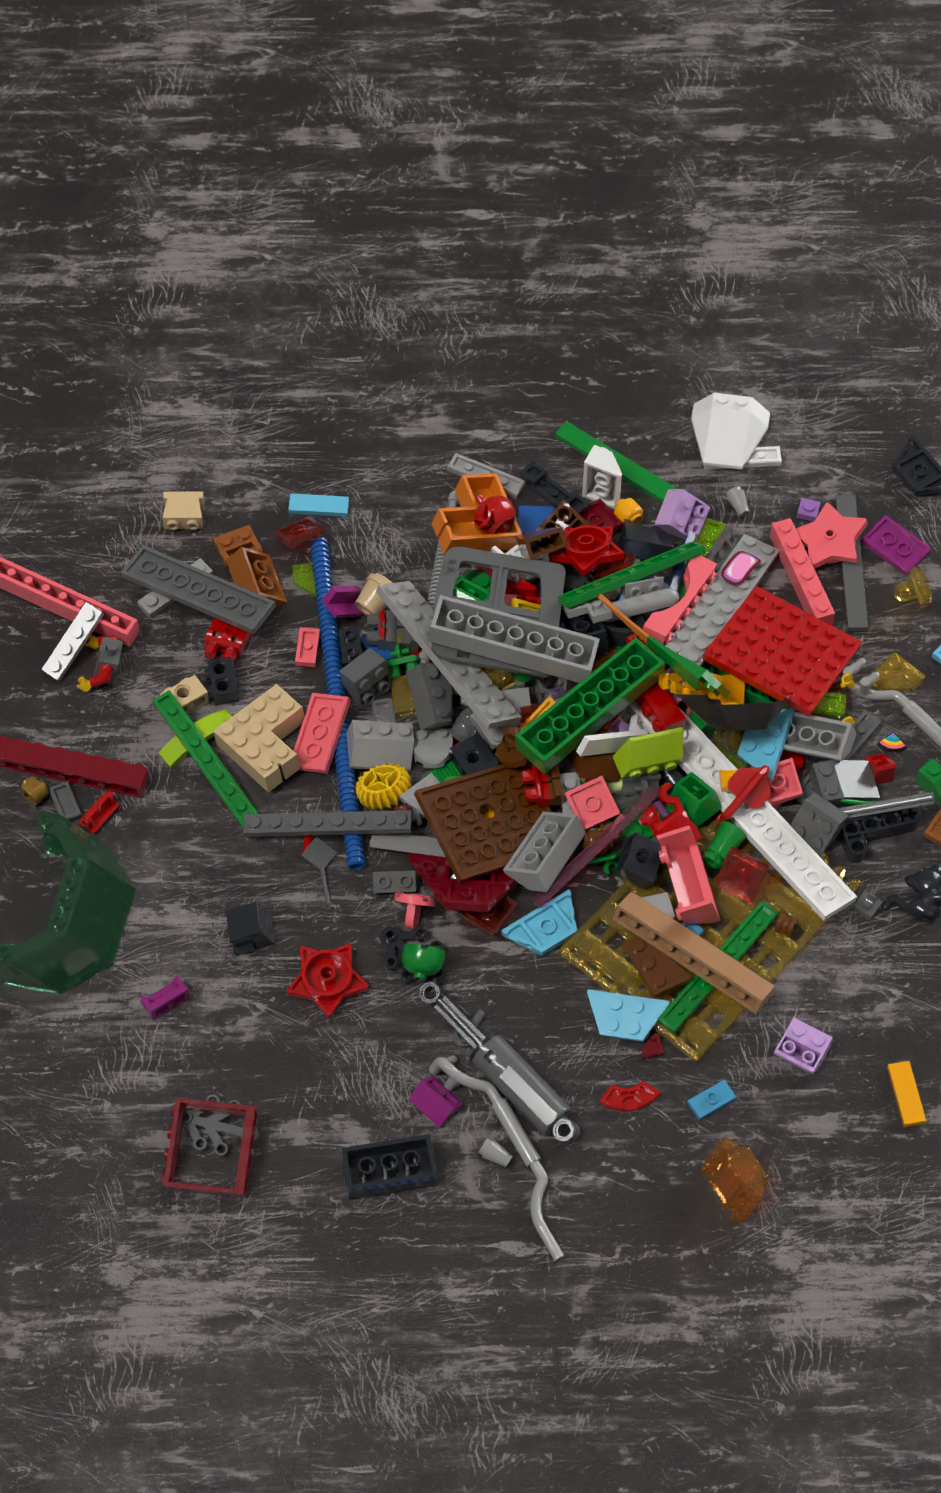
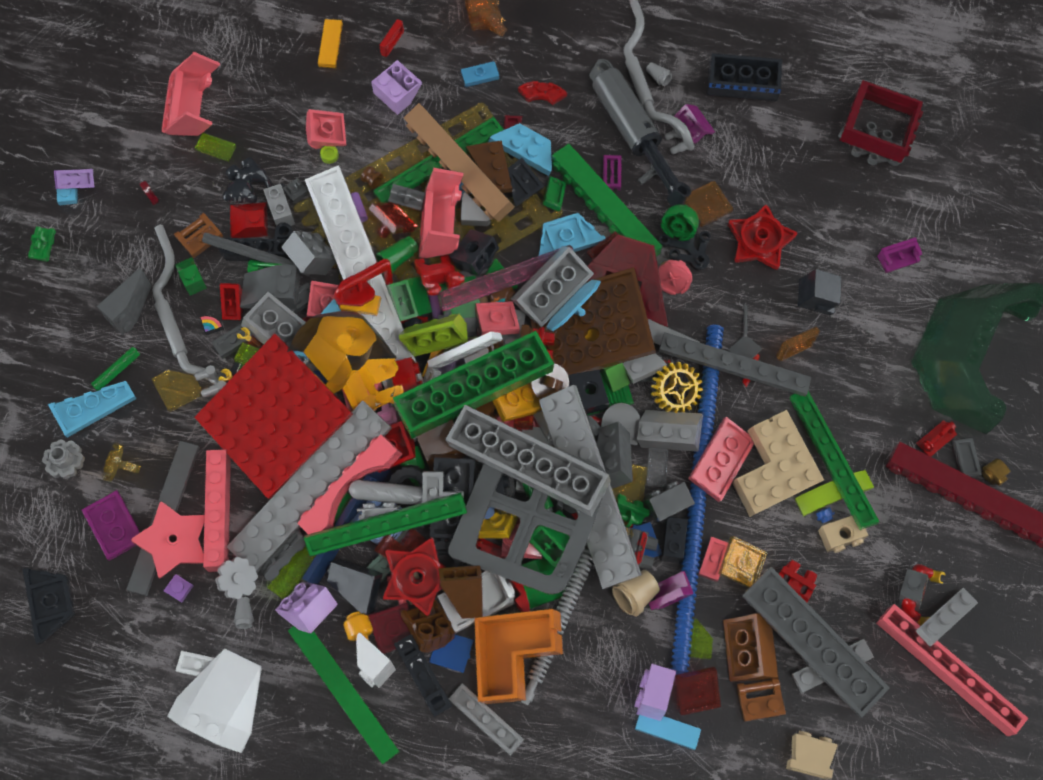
camera: 165 degrees left, 10 degrees up
black brick [205,657,239,706] -> none
dark grey hinge [373,871,416,893] -> none
red piece [474,494,516,535] -> none
green plate [598,593,731,698] -> none
sticker [721,551,761,585] -> none
none -> light grey plant [215,557,258,599]
none -> red slope [230,202,268,238]
none -> light grey brick [263,184,295,226]
none -> coral slope [306,109,346,149]
none -> lime tile [320,146,339,164]
none -> medium lavender hinge [351,192,368,223]
none -> red tile [380,19,404,57]
none -> dark grey hips [388,184,425,211]
none -> black wing [508,158,544,208]
none -> green tile [542,176,566,211]
none -> medium azure shield [546,280,601,331]
none -> green brick [551,144,662,257]
none -> magenta tile [603,155,621,190]
none -> lavender brick [634,664,676,721]
none -> clear orange tile [685,180,733,227]
none -> clear yellow tile [718,536,767,588]
none -> clear orange tile [776,326,820,361]
none -> blue plate [816,507,835,523]

